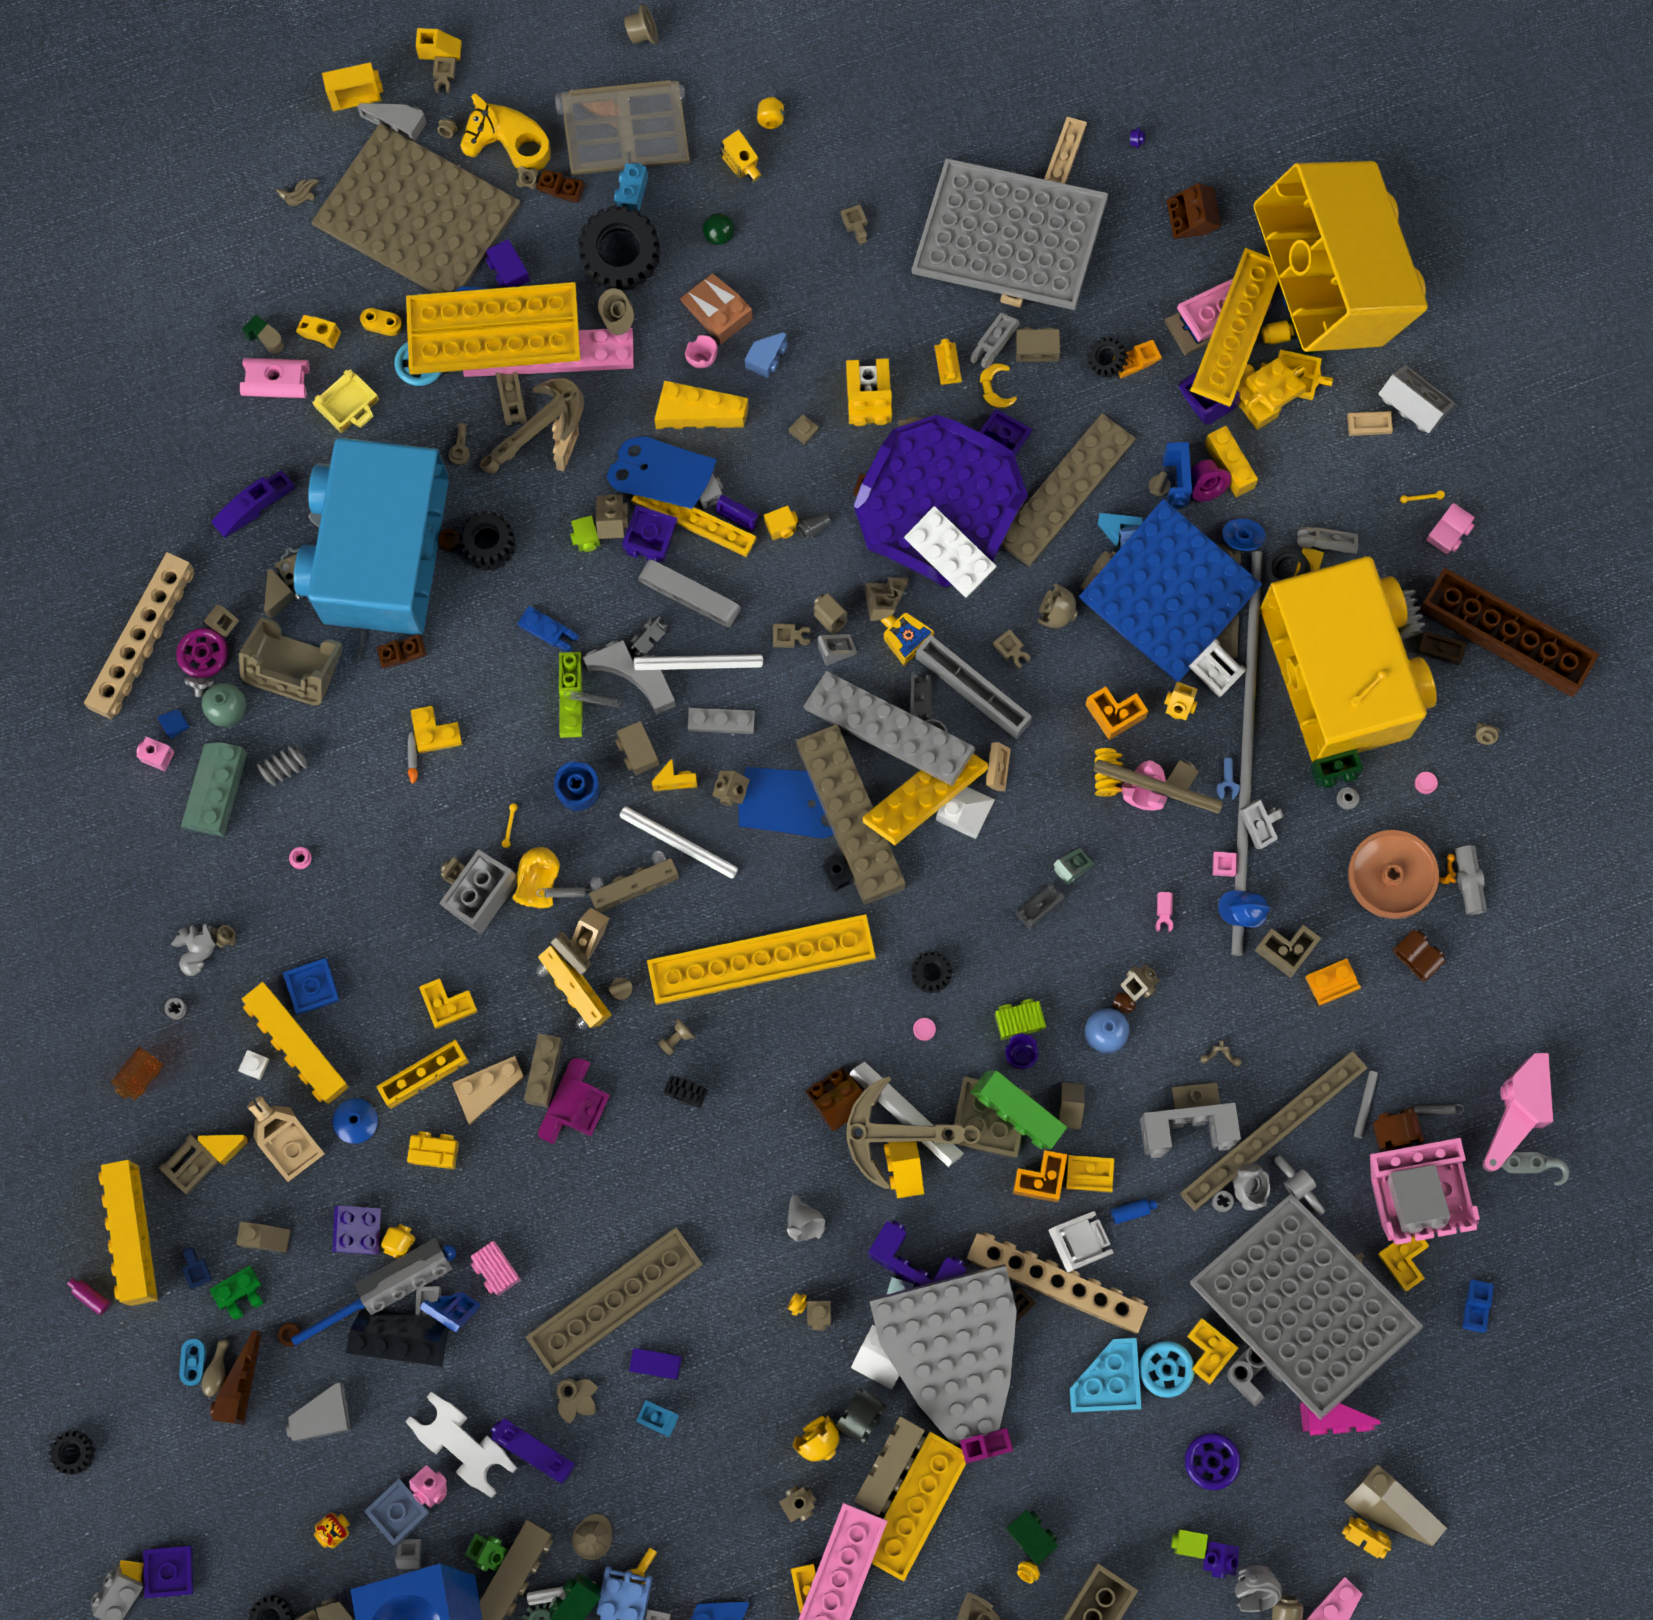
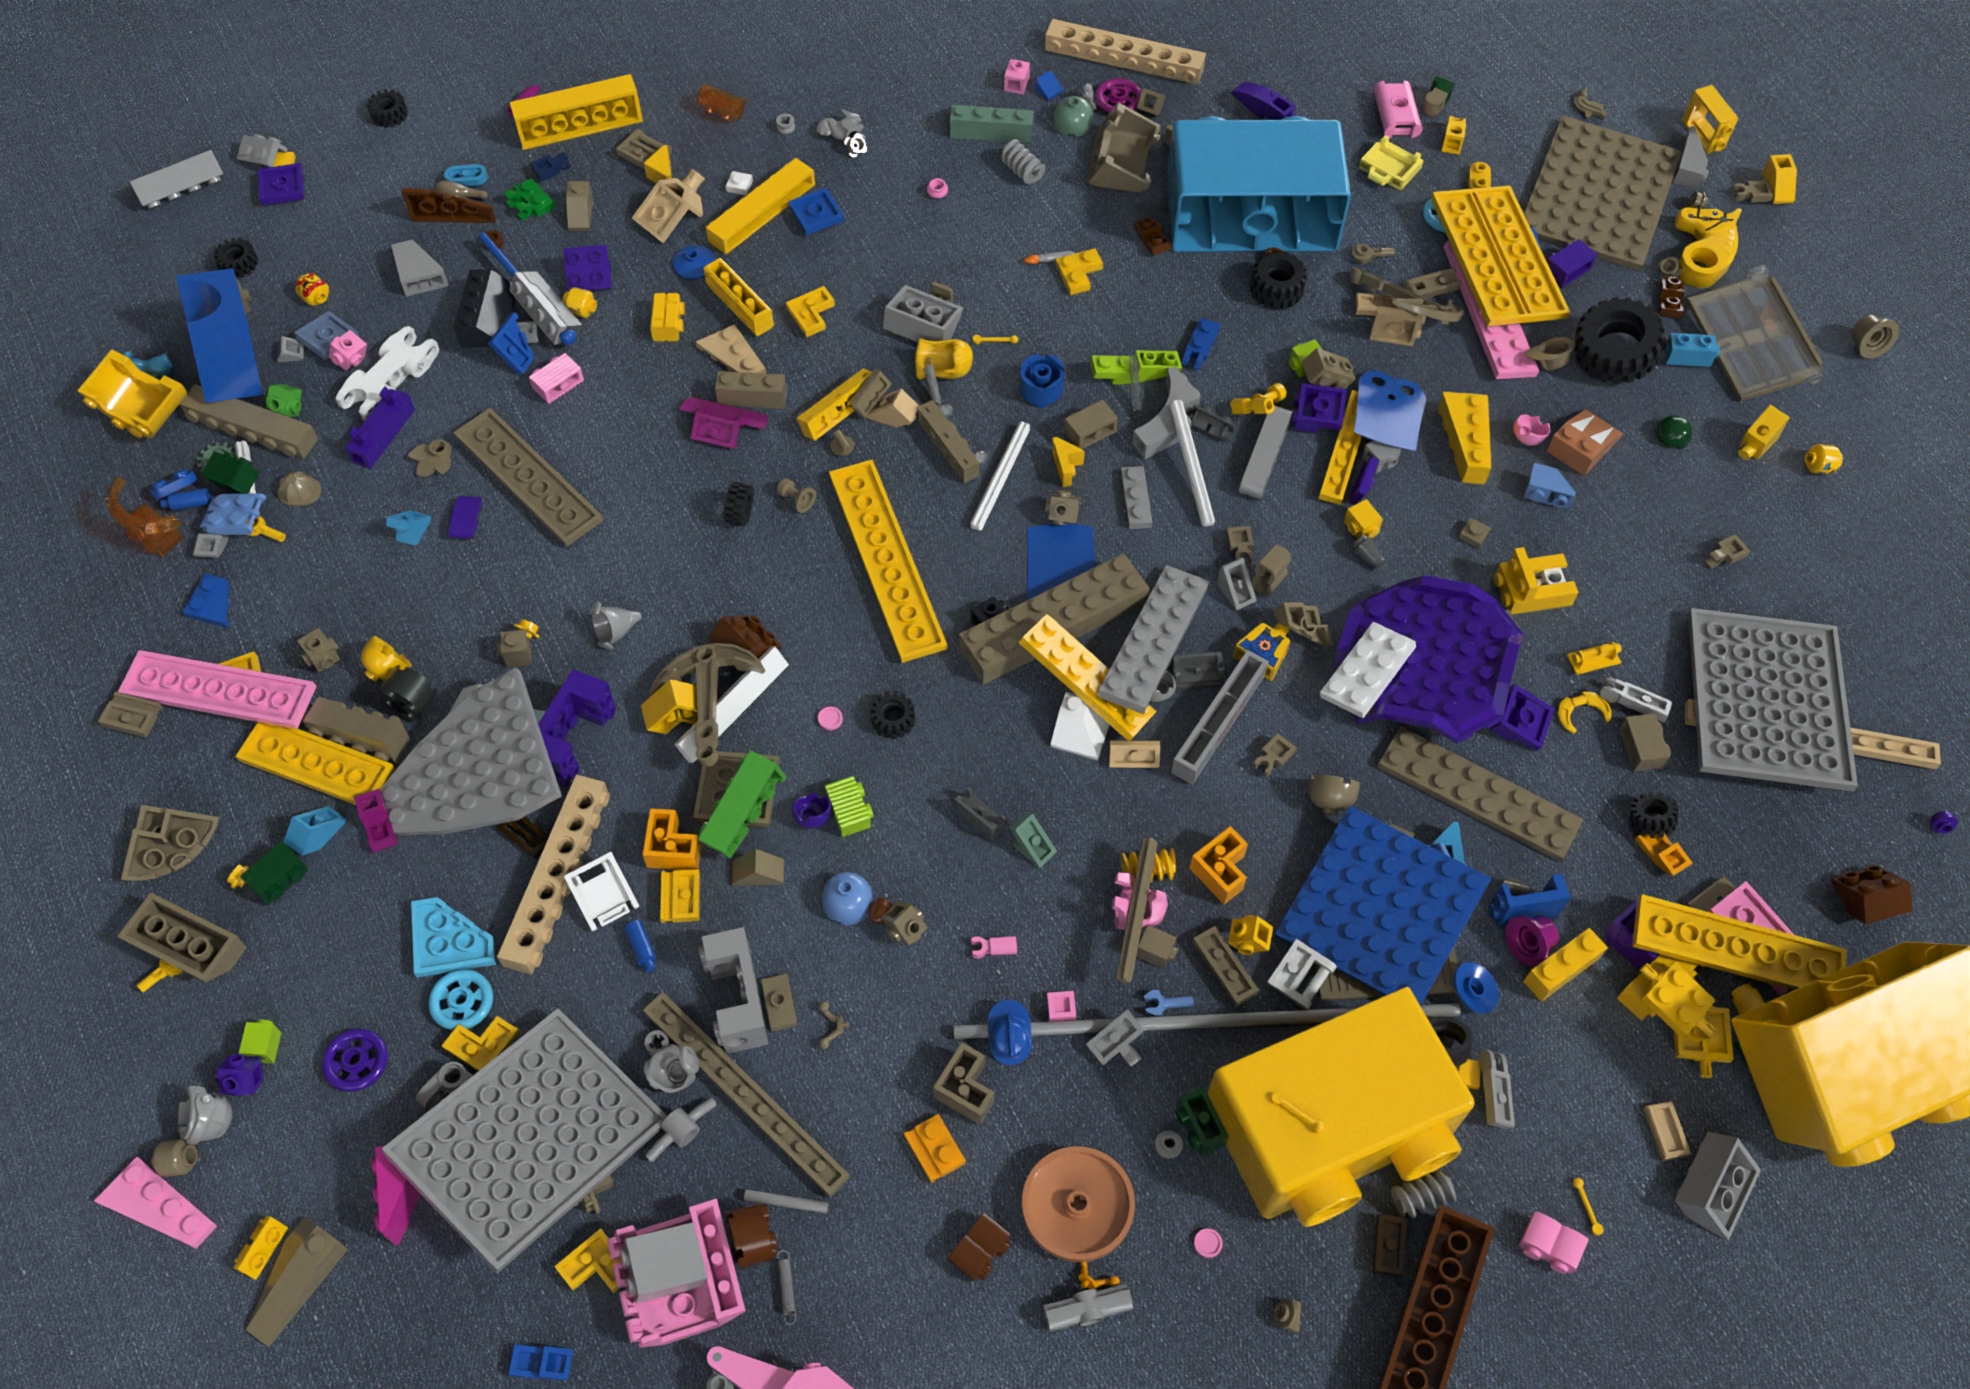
camera: 80 degrees right, 15 degrees down
none -> dark azure slope [283,806,347,856]
none -> dark tan plate [1192,926,1259,1006]
none -> yellow bar [1230,383,1286,415]
none -> tan plate [1355,293,1399,316]

